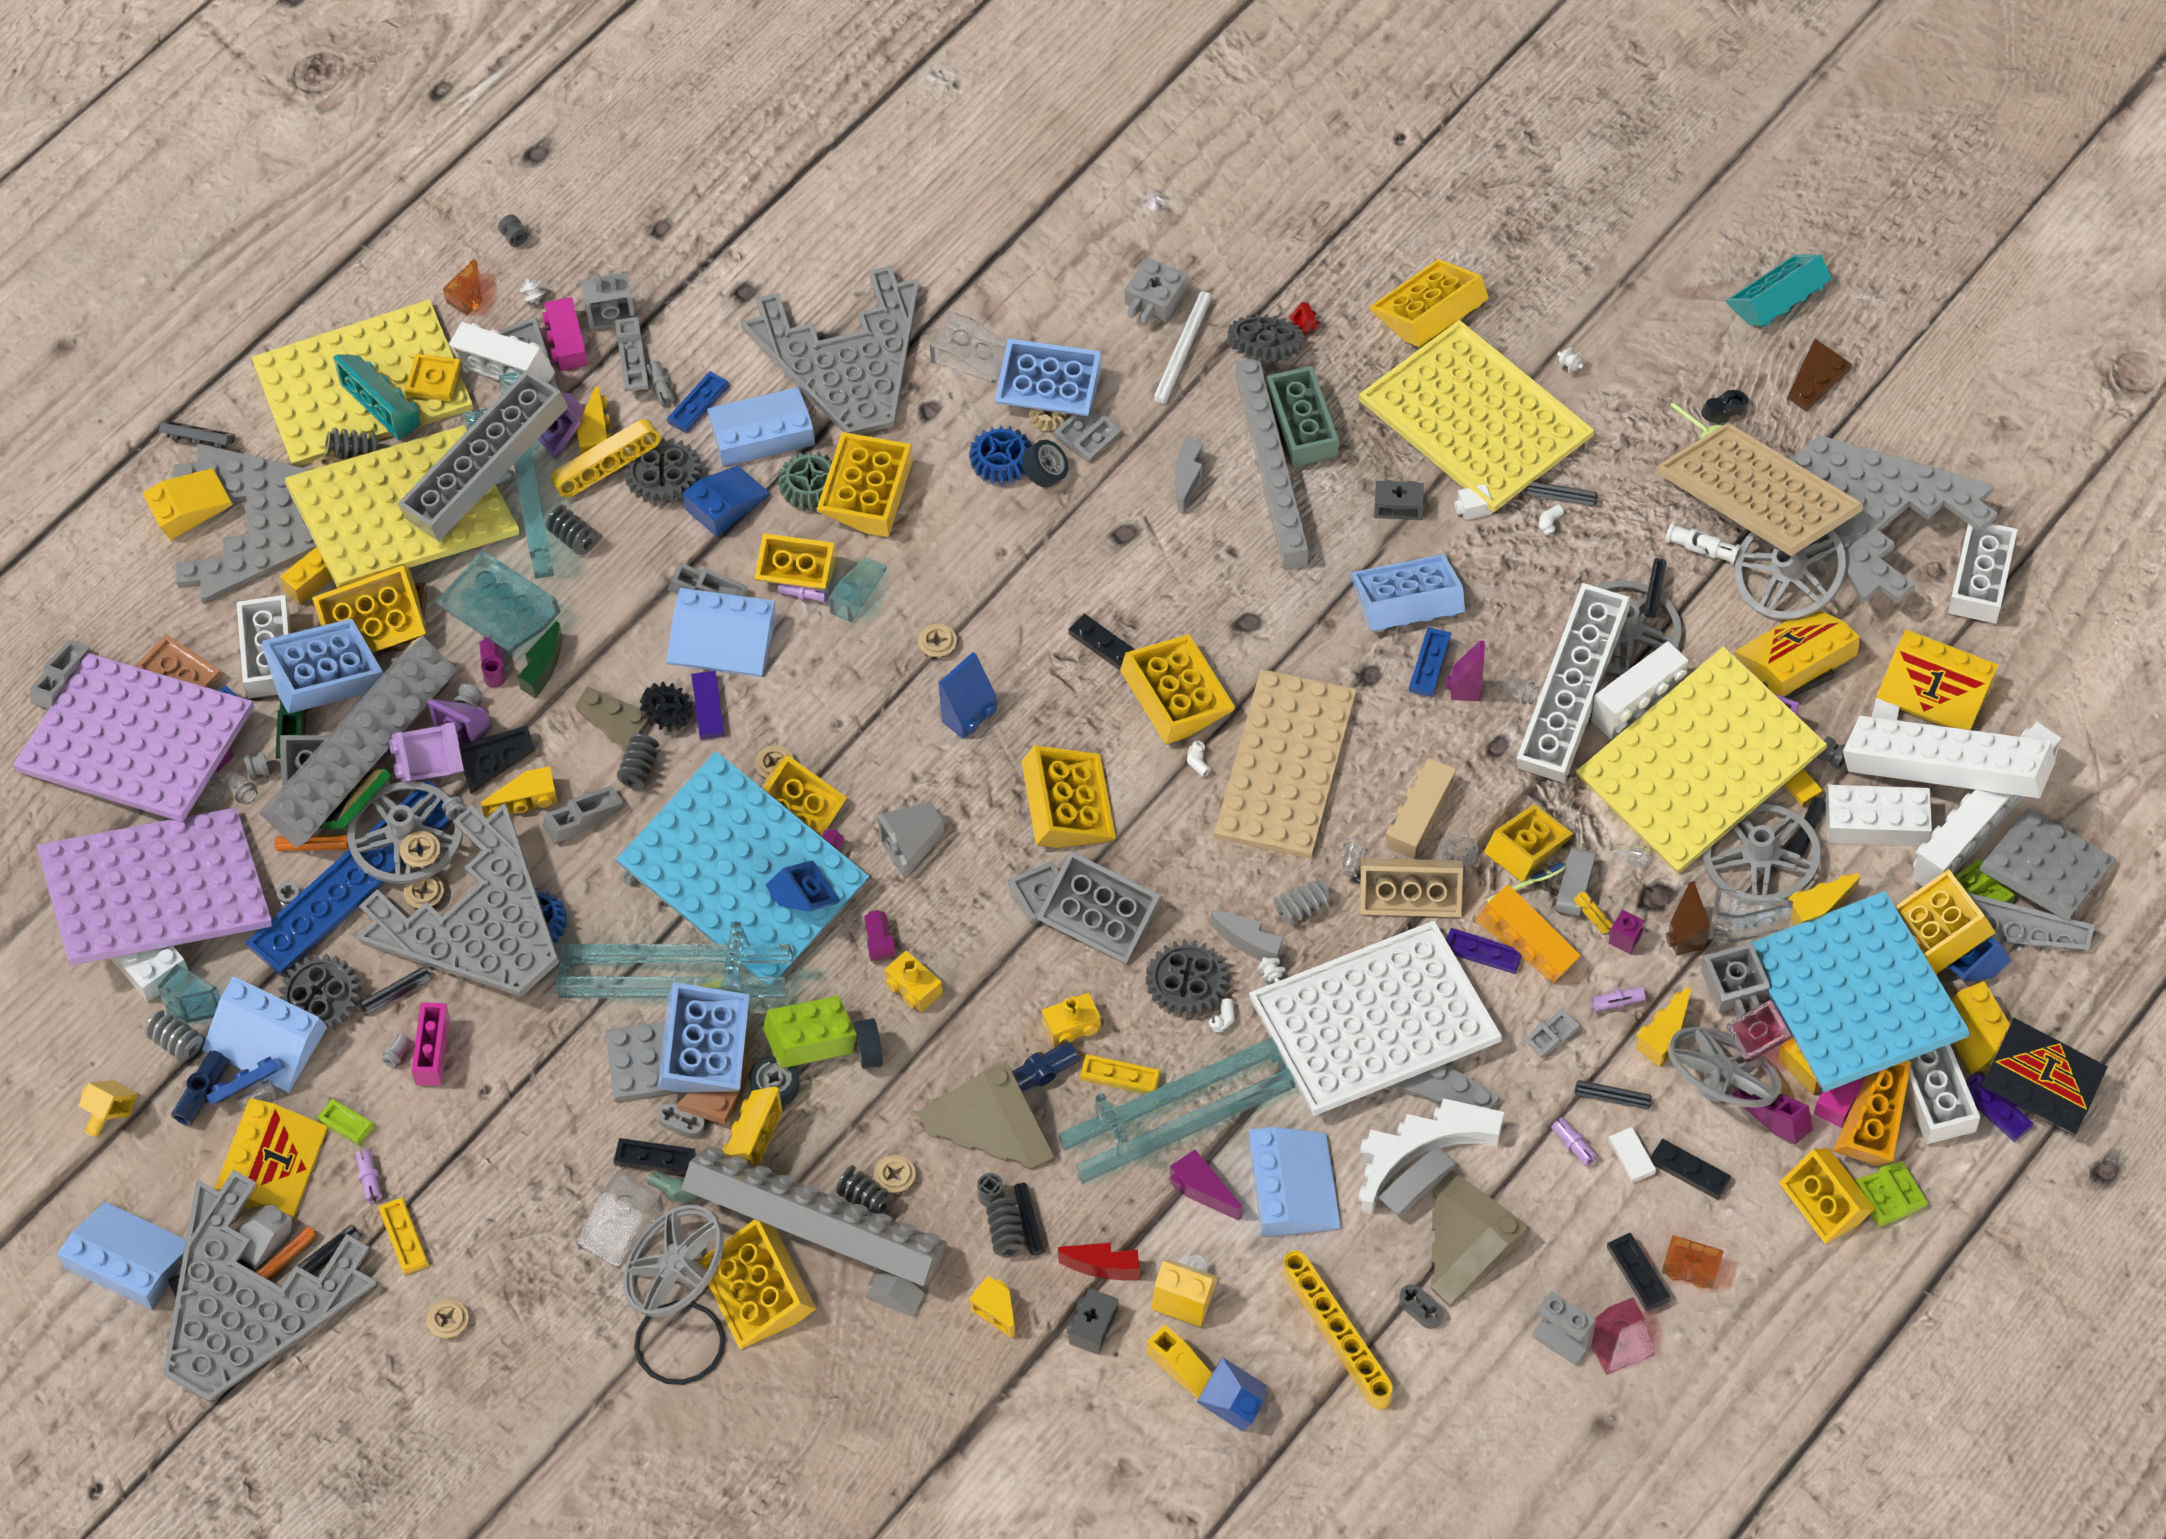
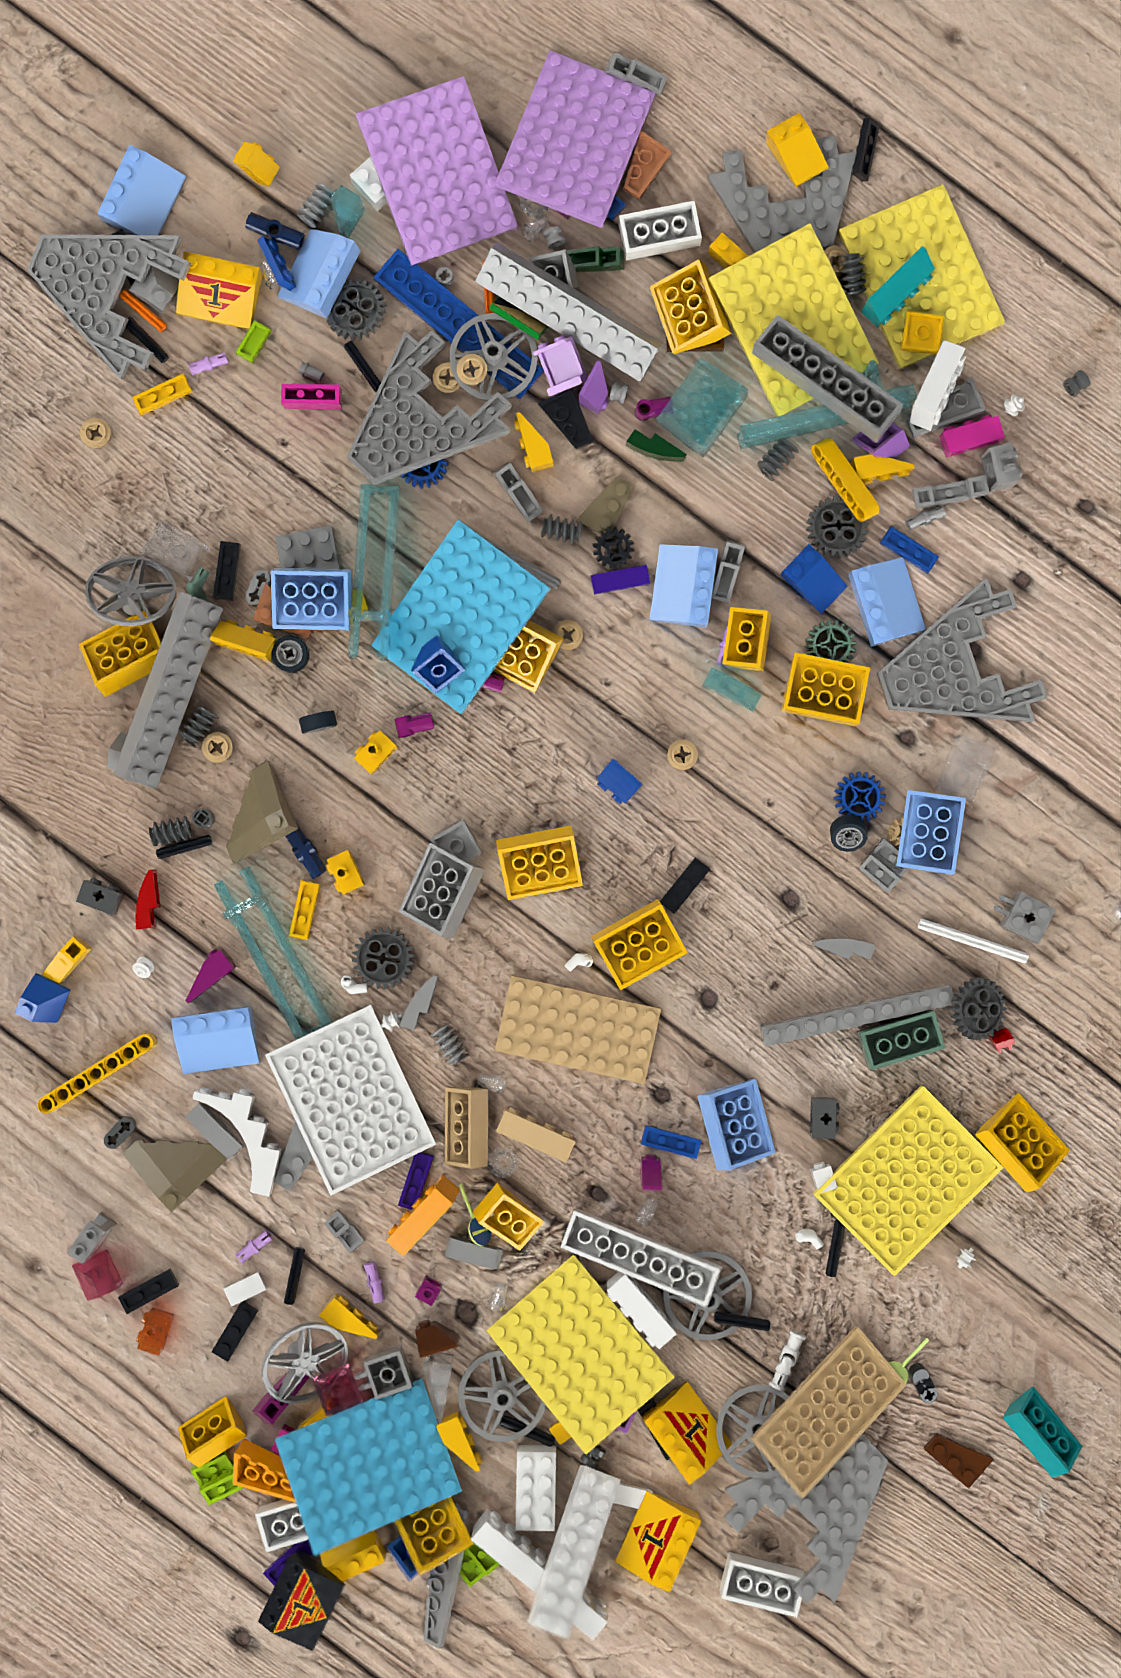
camera: 85 degrees right, 30 degrees up
light blue slope [261,619,383,714] -> none
light grey bush [442,796,467,820] -> none
clear orange slope [443,259,482,316] -> none
black piece [634,1301,725,1385] -> none
lime brick [763,995,857,1069] -> none
light grey slope [877,802,946,878] -> none
yellow slope [969,1276,1015,1338] -> none
yellow slope [1151,1259,1218,1327] -> none
yellow axle [1574,892,1613,934] -> none
light grey plate [1980,808,2116,921] -> none

